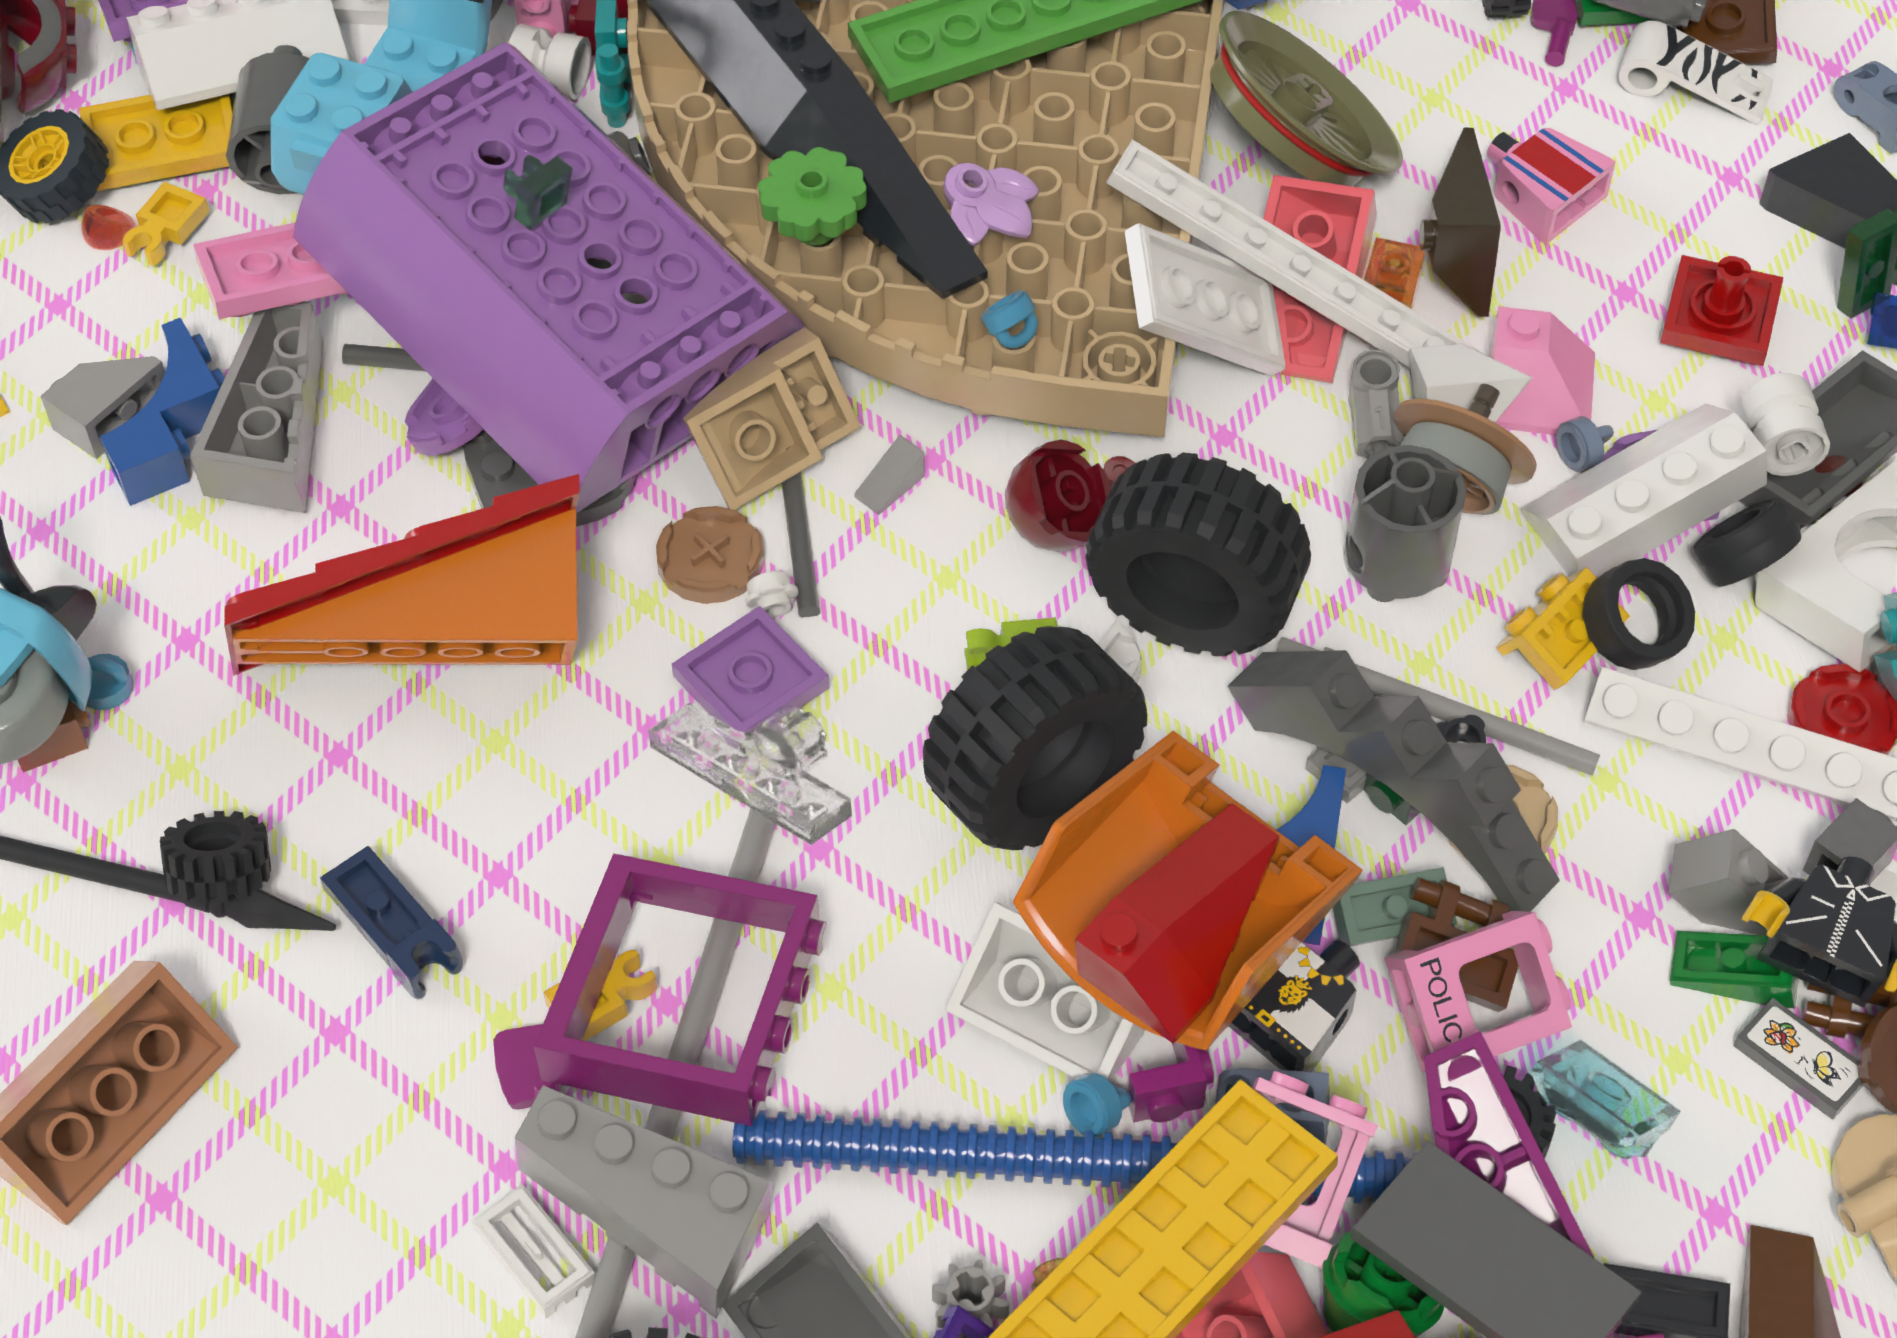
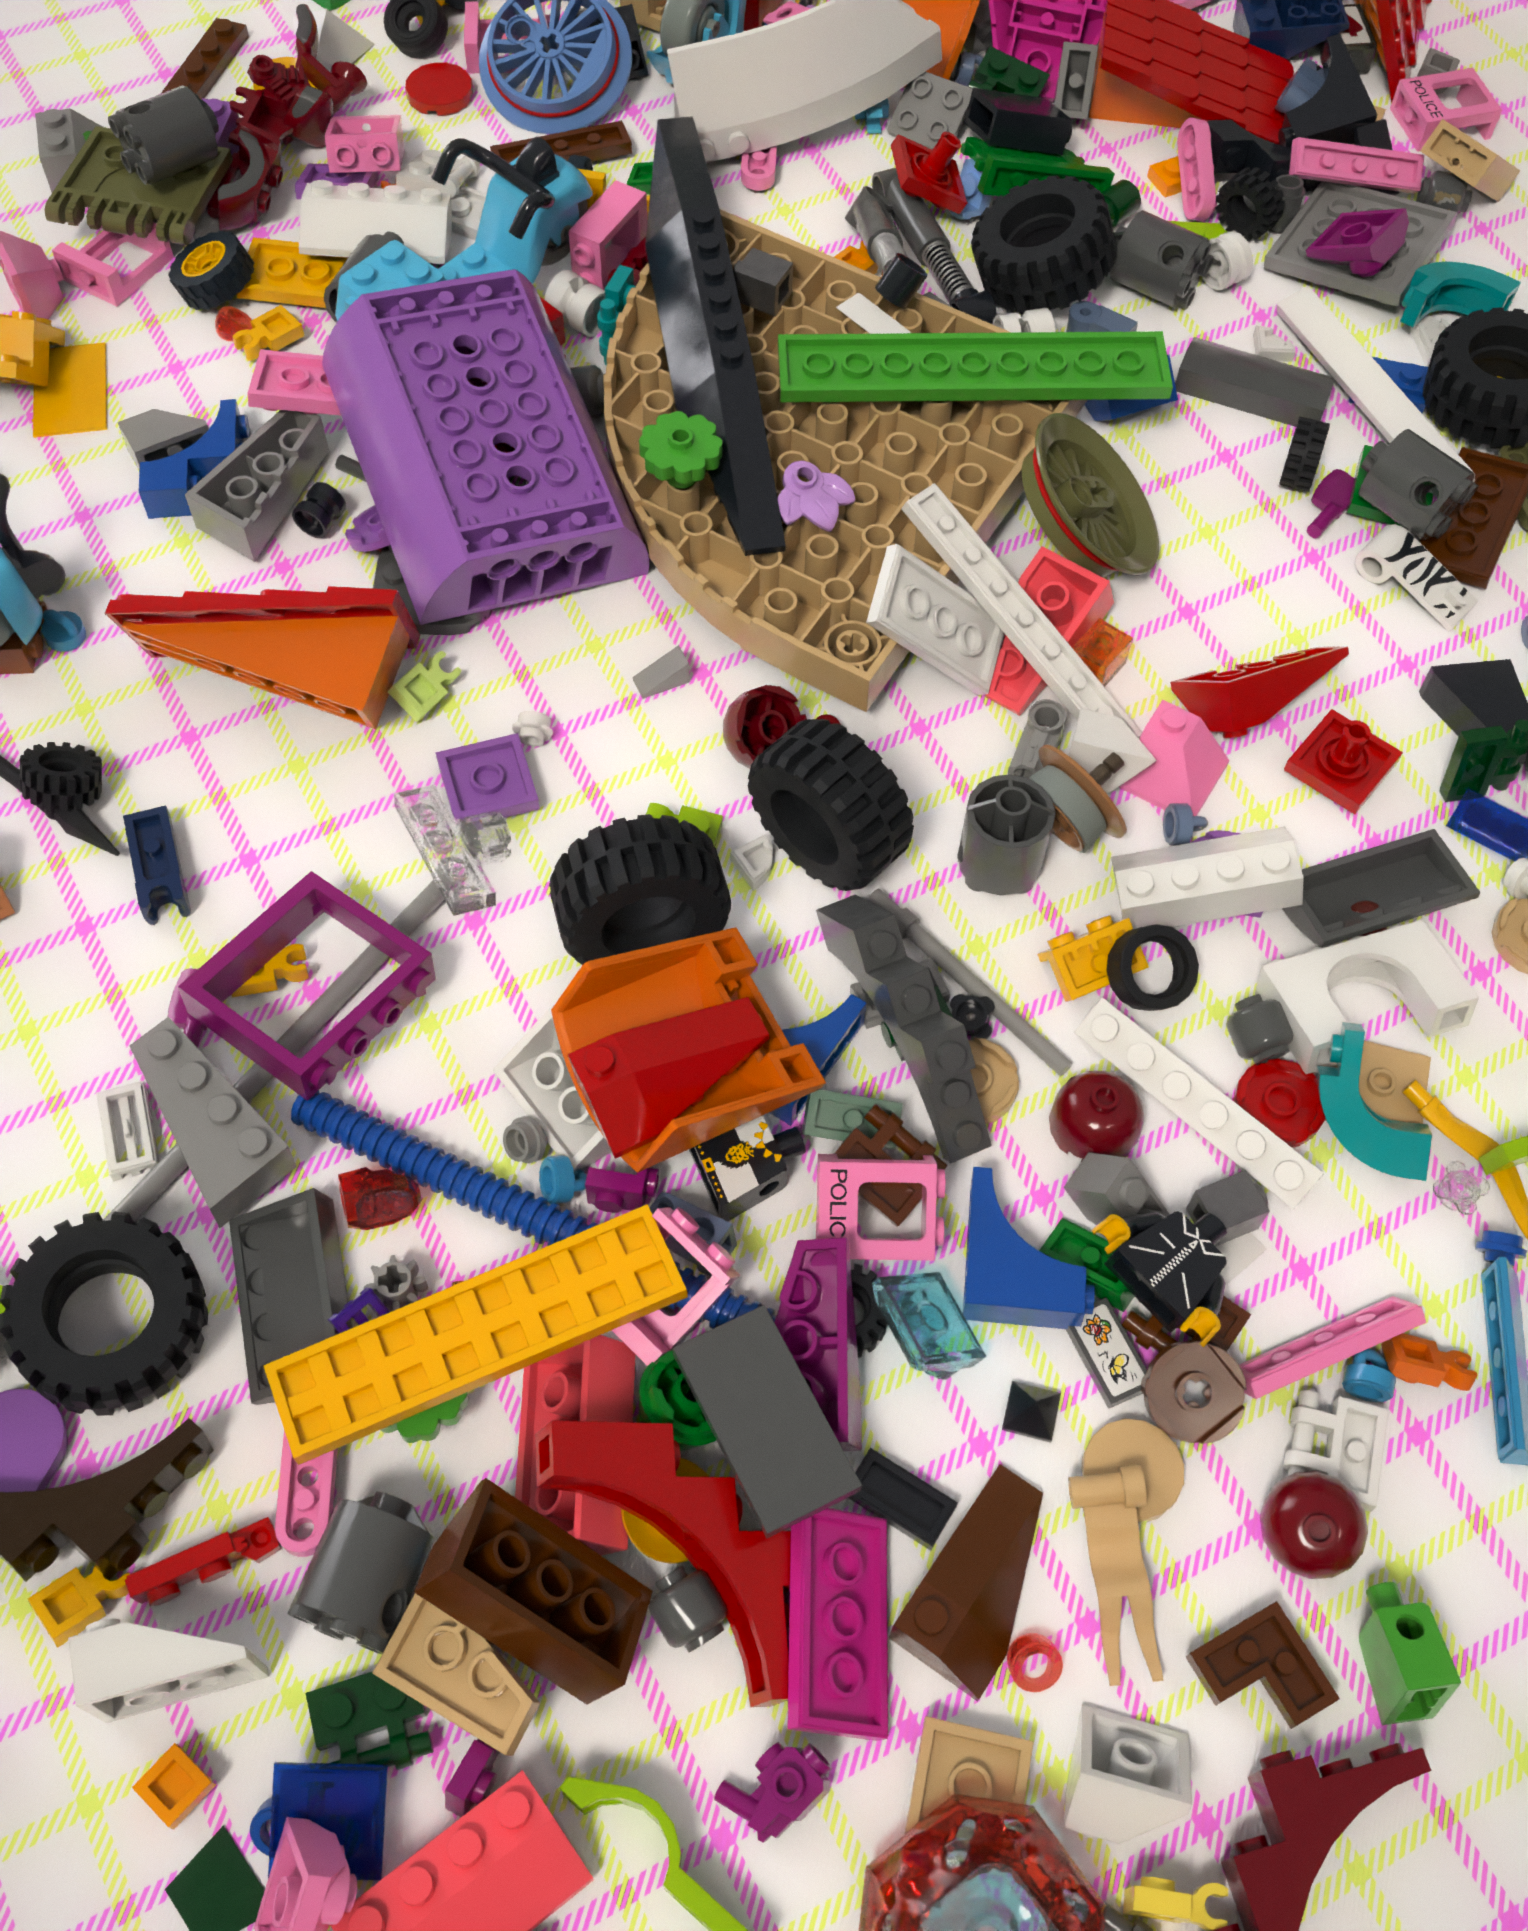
camera: 20 degrees right, 5 degrees up
tile [503,155,573,230] -> none
medium nougat tile [656,506,764,604] -> none
tan slope [683,327,861,510] -> none
dark grey bar [781,446,820,618] -> none
dark azure tile [981,290,1038,349] -> none
dark brown wedge [1419,127,1501,317] -> none
bright pink torso [1487,128,1616,245] -> none
black tyre [1693,498,1802,587] -> none
white wheel [1741,372,1830,476] -> none
none -> black wheel [292,482,347,538]
none -> clear red rock [338,1167,422,1230]
none -> yellowish green plate [387,651,461,722]
none -> light grey plate [503,1116,546,1164]
none -> blue arch [962,1167,1095,1329]
none -> black slope [1002,1381,1061,1443]
none -> dark red cylinder [1049,1071,1145,1162]
none -> red wedge [1170,646,1349,738]
none -> dark grey head [1226,994,1293,1065]

